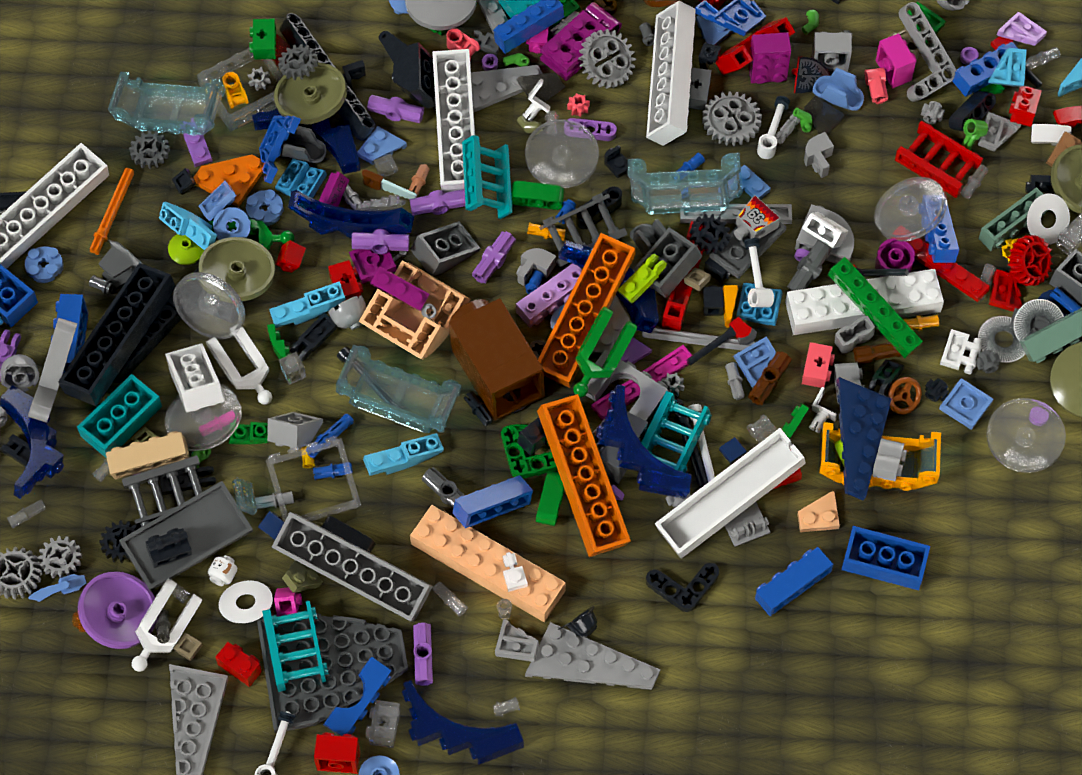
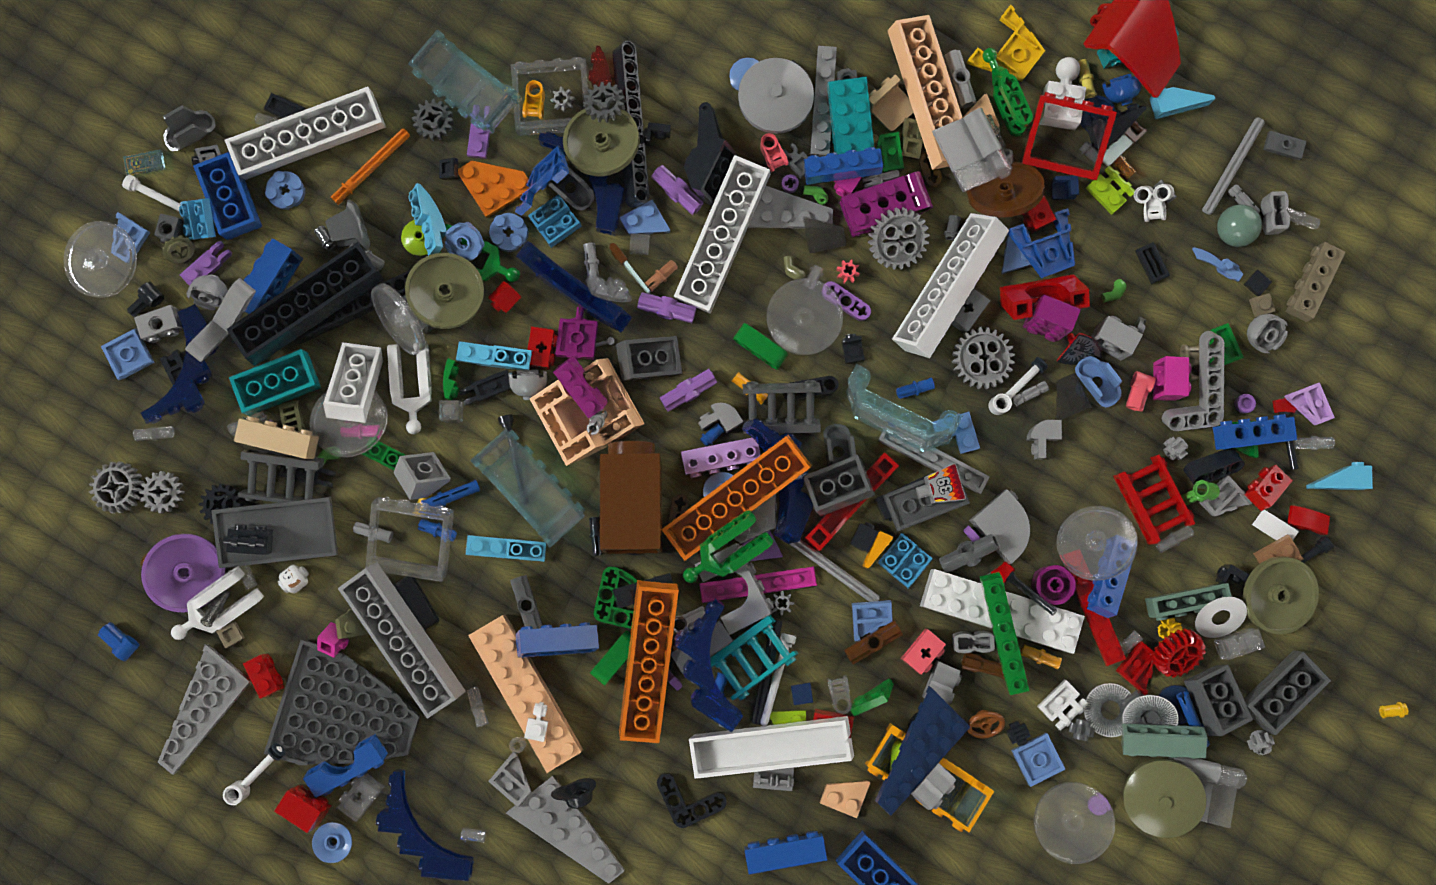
camera: 25 degrees right, 20 degrees up
medium blue piece [28,574,87,602] -> none
medium blue plate [199,181,237,221] -> none
white sticker [219,581,273,623] -> none
clear light blue tile [232,477,257,515] -> none
green brick [249,19,276,60] -> none
dark blue panel [258,511,284,540] -> none
teal fence [262,601,329,692] -> none
magenta panel [317,172,349,213] -> none
medium lavender piece [352,229,409,254] -> none
medium lavender piece [413,623,433,686] -> none
teal fence [462,135,512,219] -> none
white bracket [523,79,550,121] -> none
blue pin [555,199,576,224] -> none
lime hinge [618,254,667,303] -> none
dark tan plate [684,267,710,291] -> none
piece [686,317,757,366] -> none
black gear [689,214,731,254] -> none
black bracket [698,43,721,70] -> none
light grey axle [725,362,744,400] -> none
white piece [744,238,774,308] -> none
bright green arm [793,108,813,133] -> none
white brick [803,212,849,248] -> none
white bracket [809,387,837,433] -> none
black hinge [868,359,904,395] -> none
medium azure wing [988,48,1026,87] -> none
none -> blue piece [98,622,140,661]

